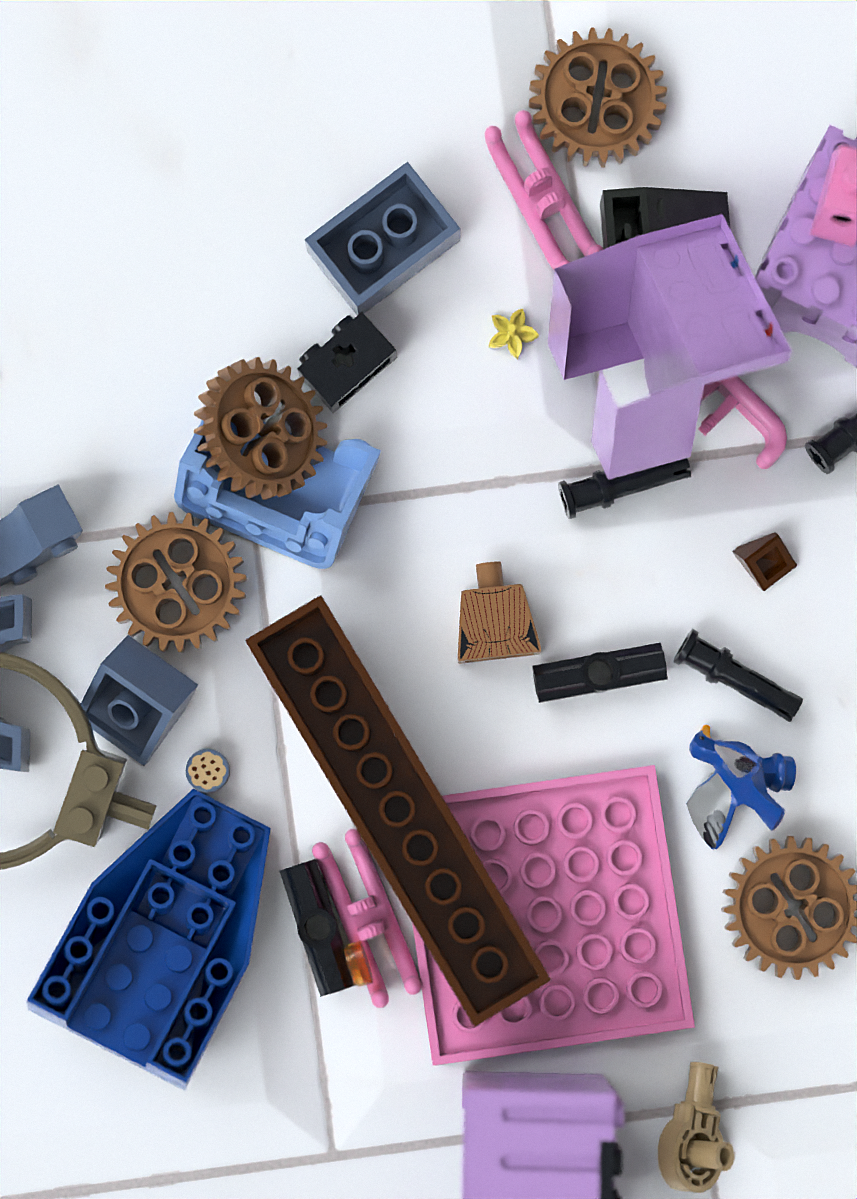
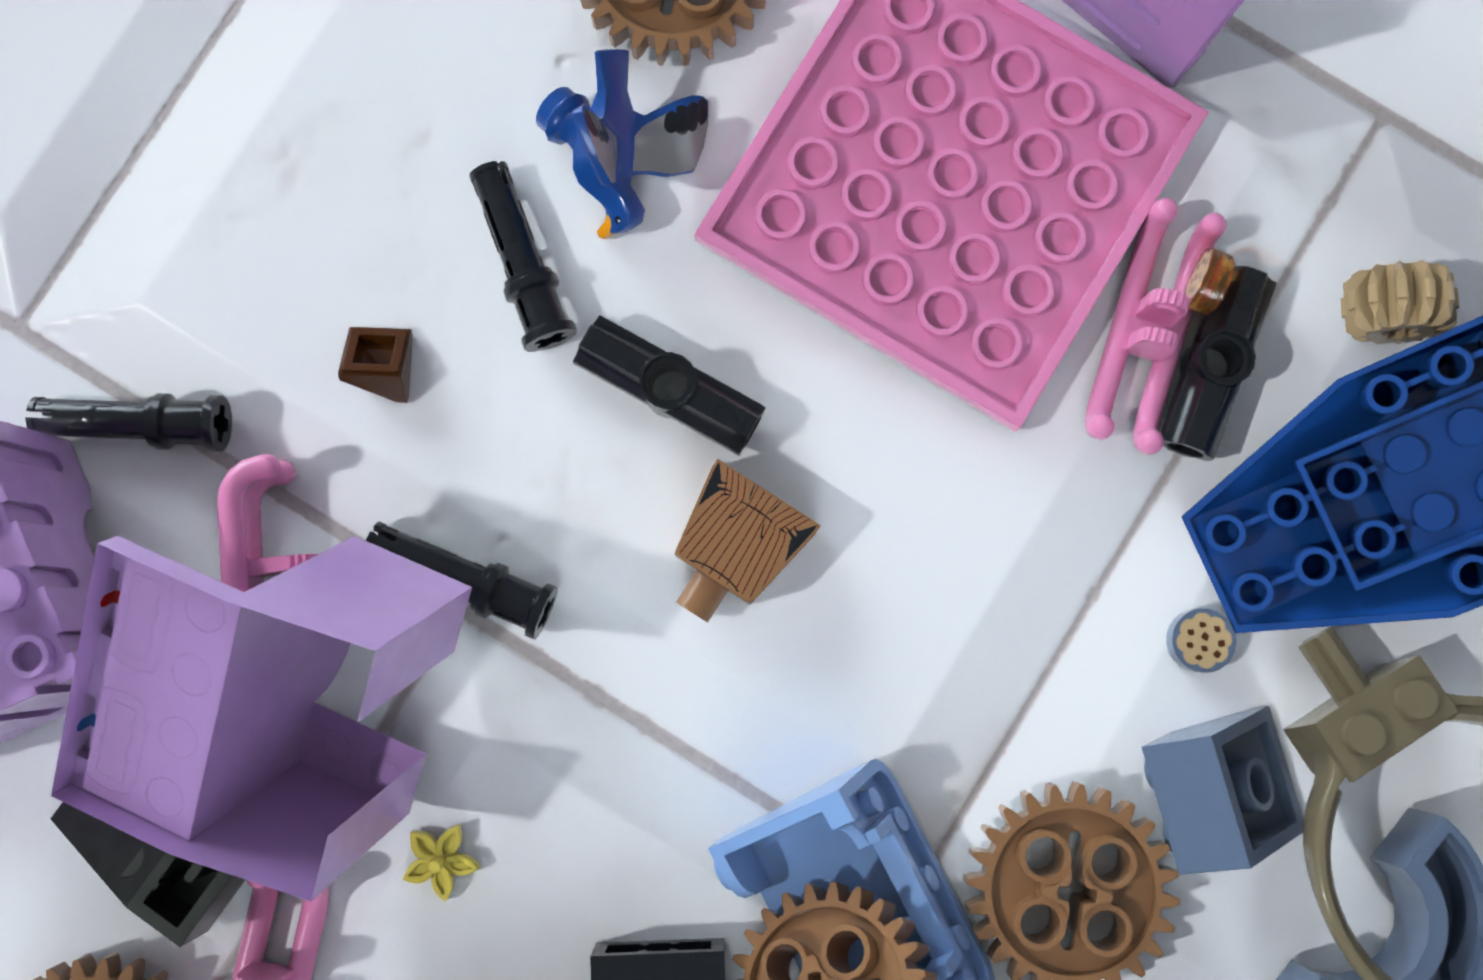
camera: 145 degrees left, 0 degrees up
reddish brown brick [245,595,552,1027] -> none
none -> tan gear [1340,260,1460,345]

